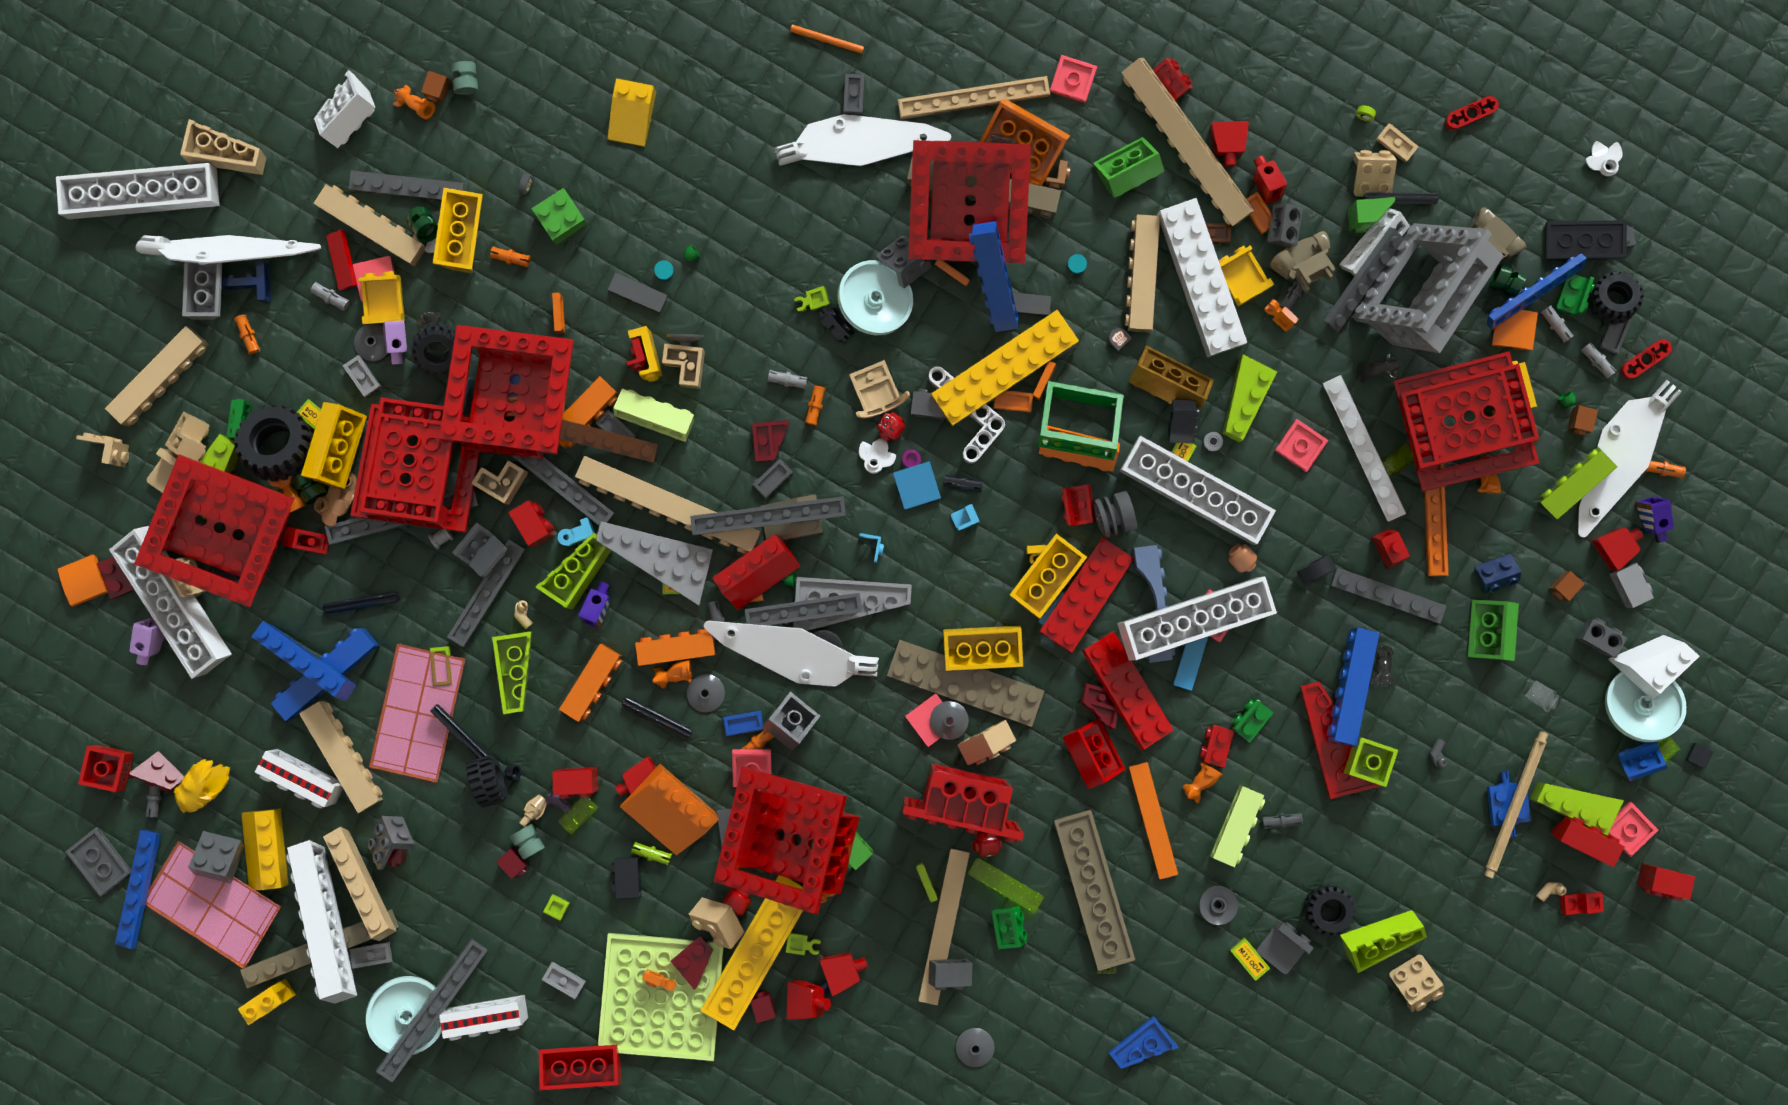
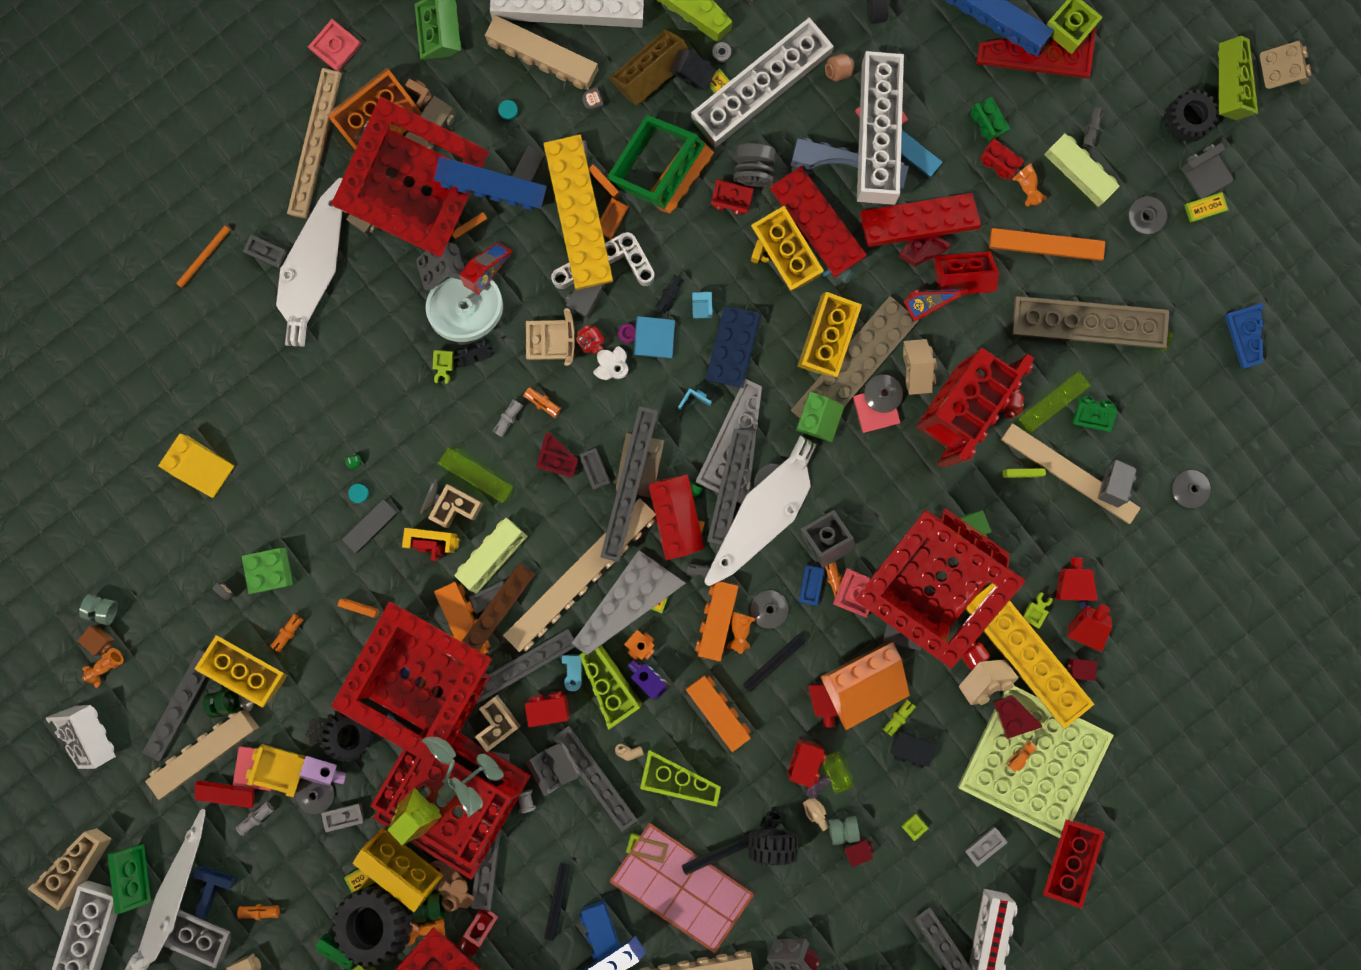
camera: 70 degrees left, 0 degrees up
none -> green plate [108,844,151,914]
none -> lime wedge [388,787,442,845]
none -> sand green plant [421,737,504,817]
none -> clear neon green tile [438,448,514,503]
none -> slope [459,242,513,295]
none -> orange brick [624,630,655,660]
none -> dark blue plate [705,306,762,388]
none -> bright green slope [796,392,844,443]
none -> slope [904,289,969,321]

